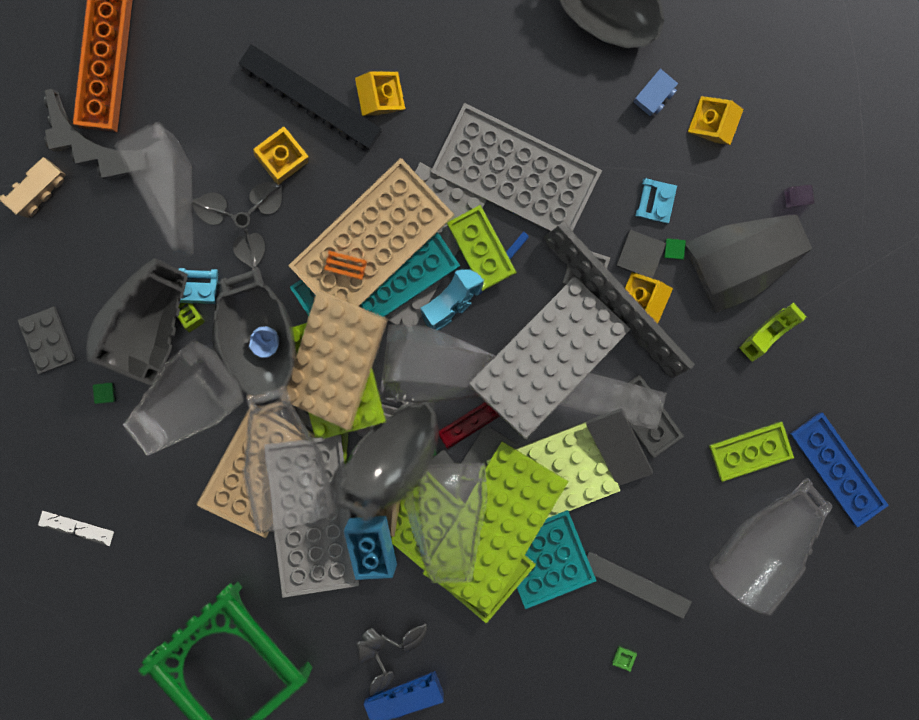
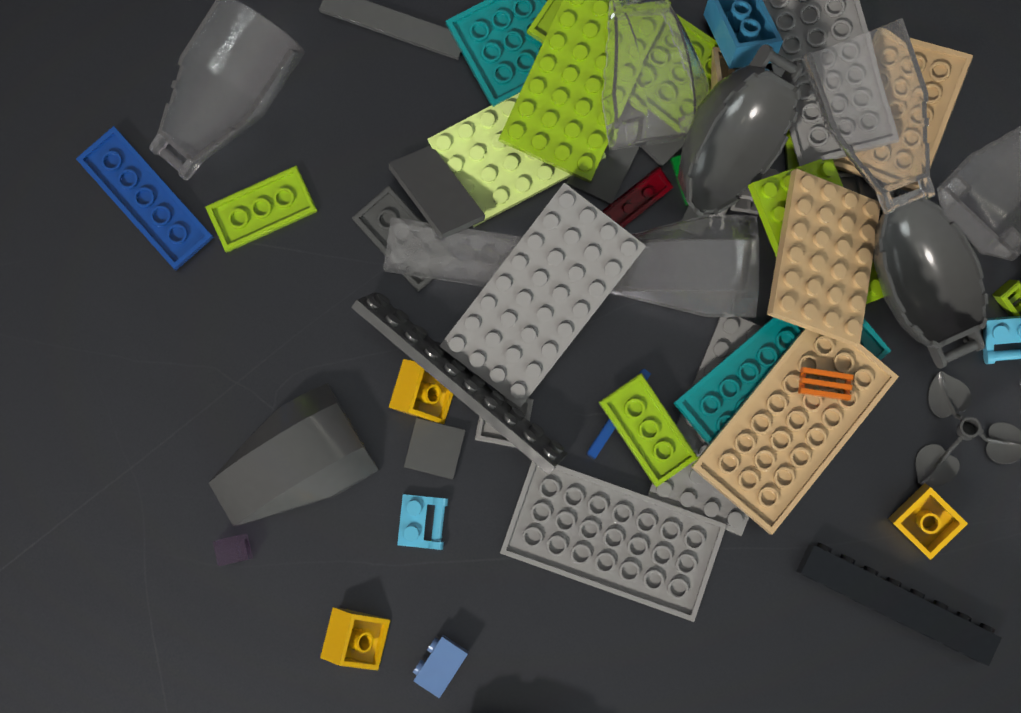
camera: 170 degrees right, 5 degrees down
light blue hair [249,326,279,358] -> none
yellow slope [355,71,405,116] -> none
medium azure brick [421,270,484,334] -> none
green tile [664,238,686,260] -> none
lime arch [739,303,806,362] -> none

